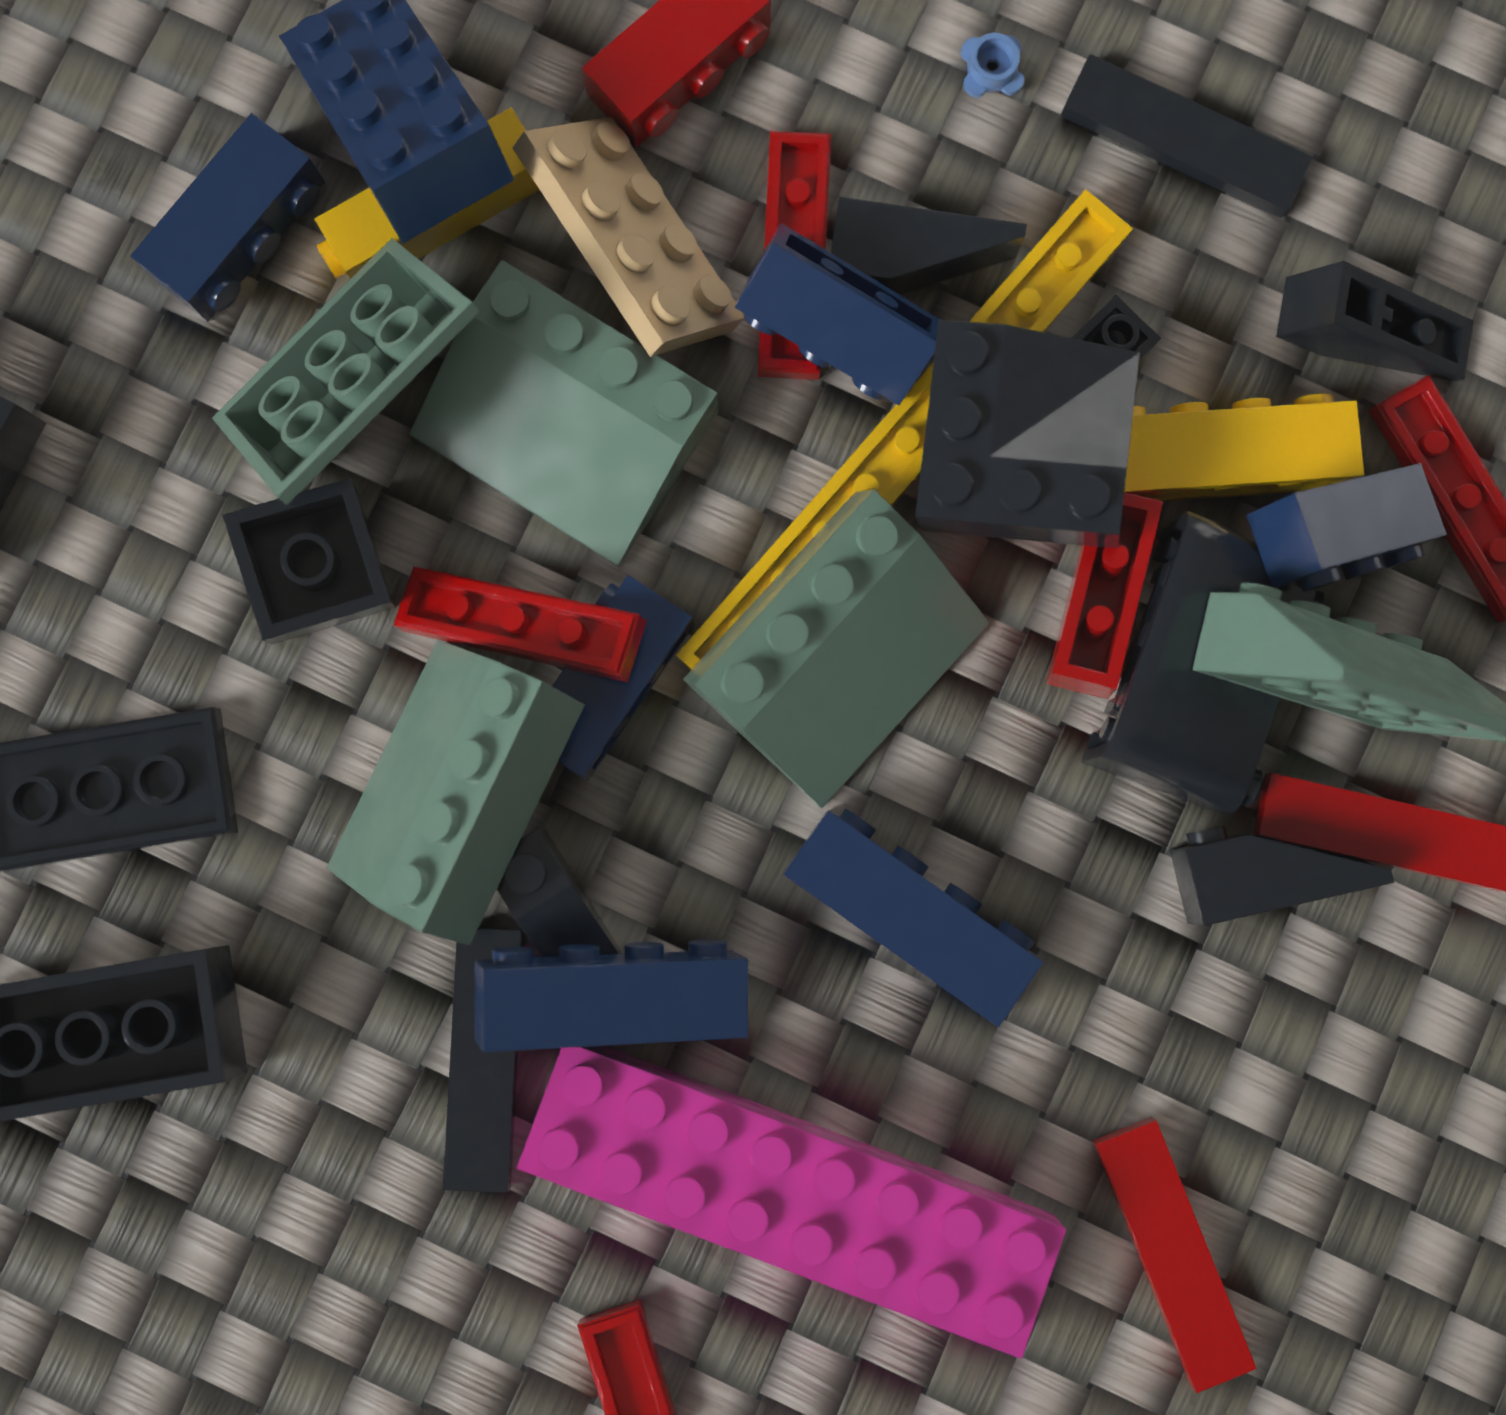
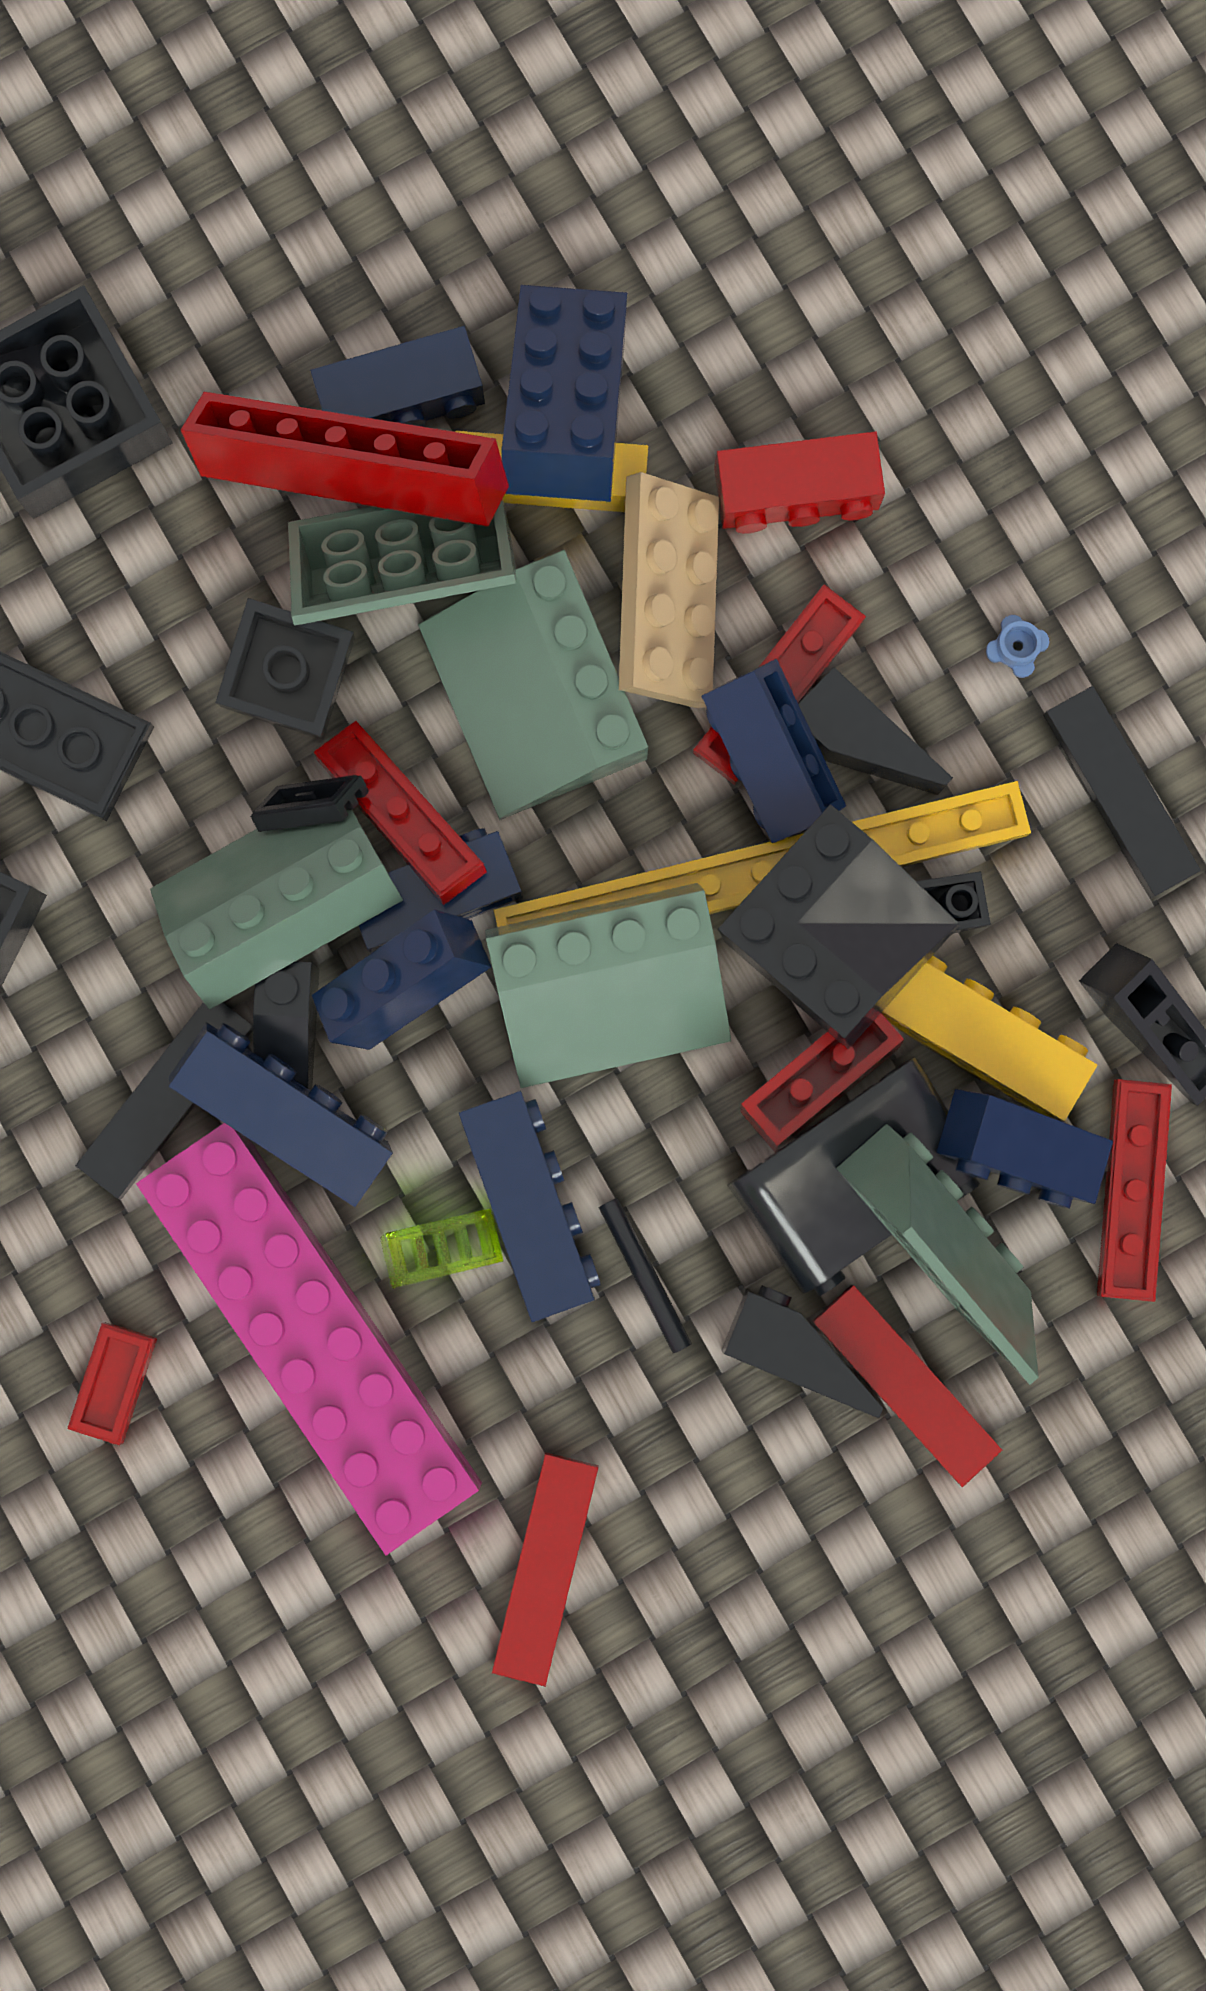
camera: 35 degrees right, 0 degrees up
none -> red brick [181,392,509,526]
none -> black tile [250,775,369,832]
none -> dark blue brick [311,909,492,1050]
none -> clear neon green slope [380,1208,504,1289]
none -> black bar [598,1197,692,1354]

